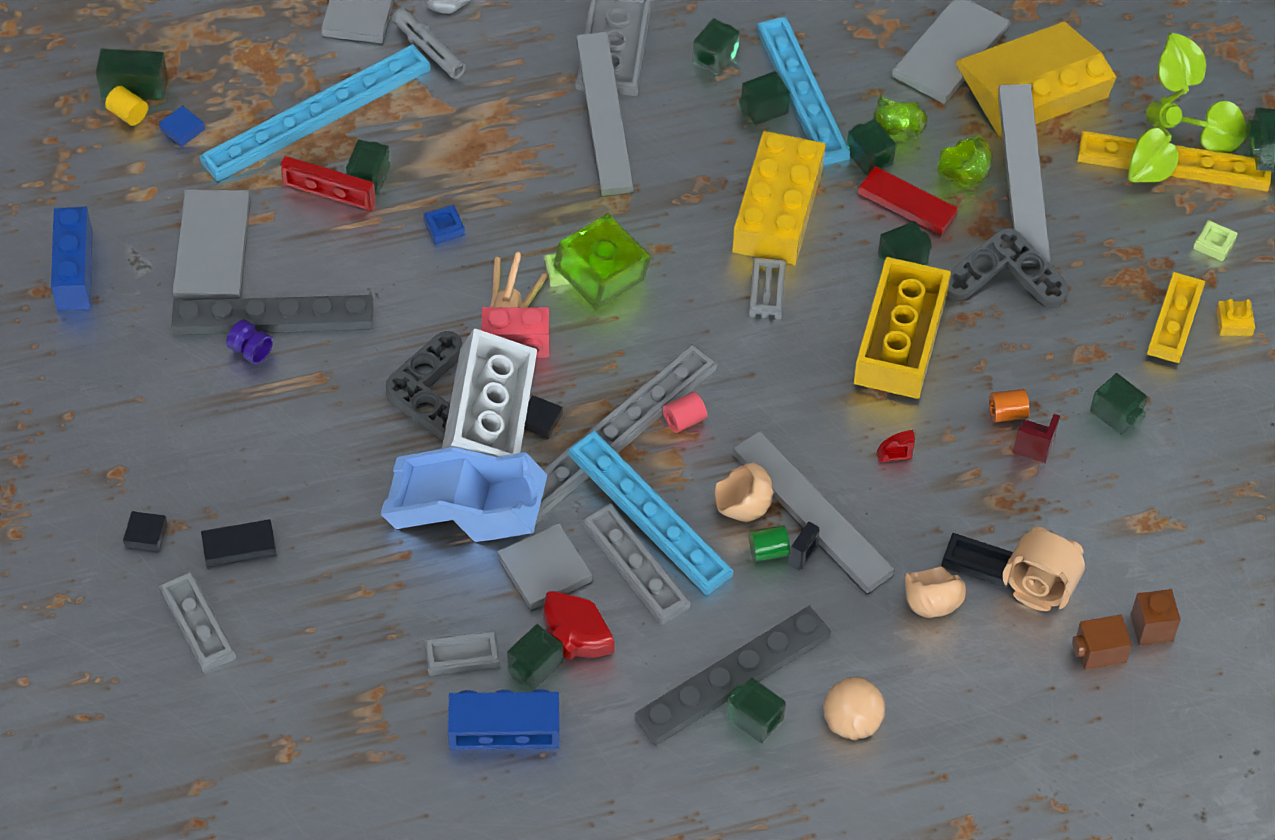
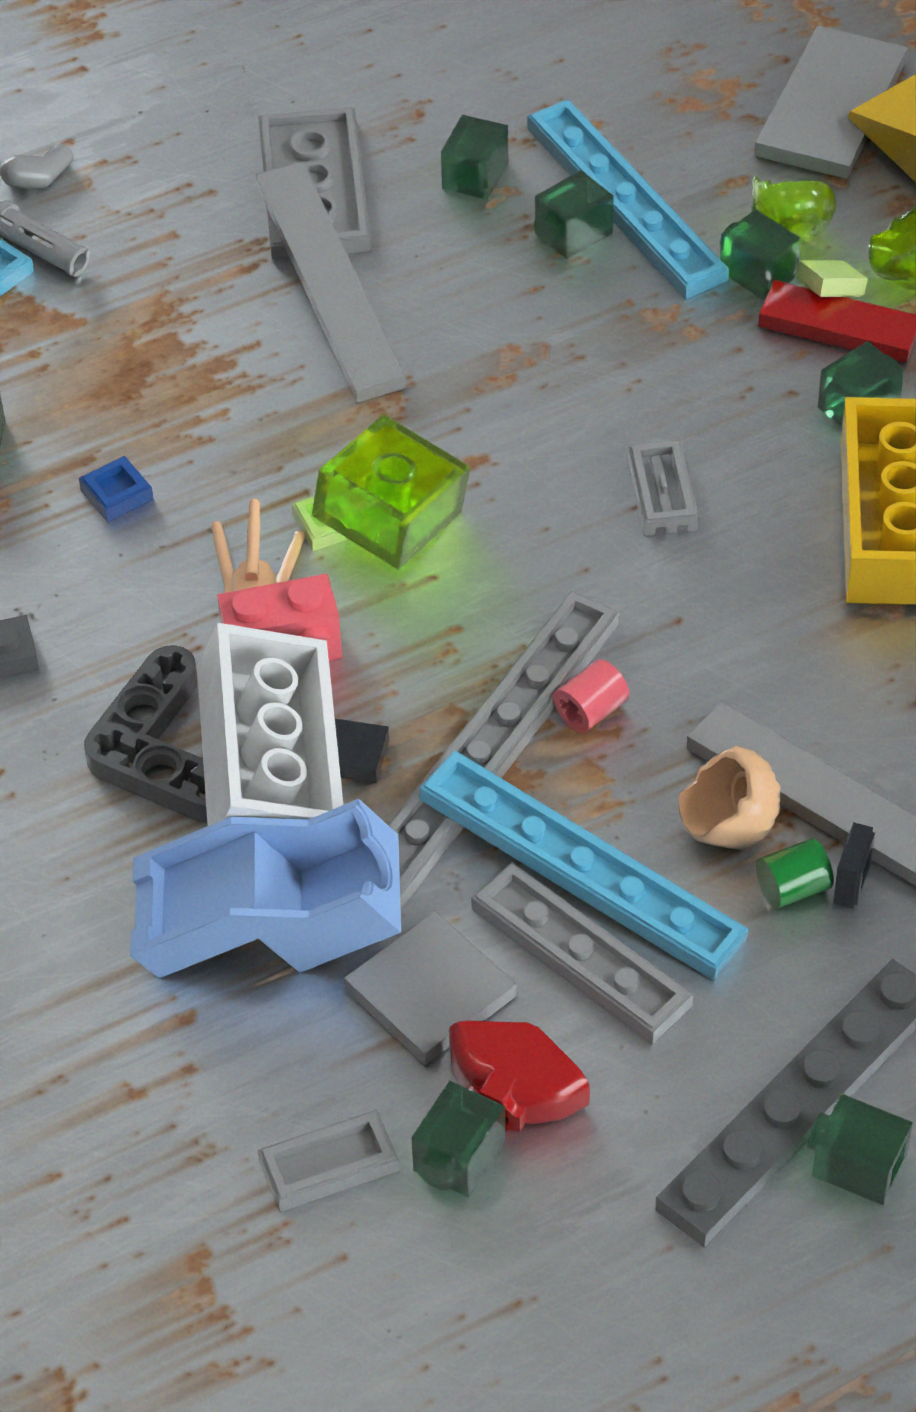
camera: 10 degrees left, 5 degrees down
blue brick [448,689,559,749] -> none
yellow brick [732,131,826,266] -> none
none -> yellowish green tile [796,260,868,297]

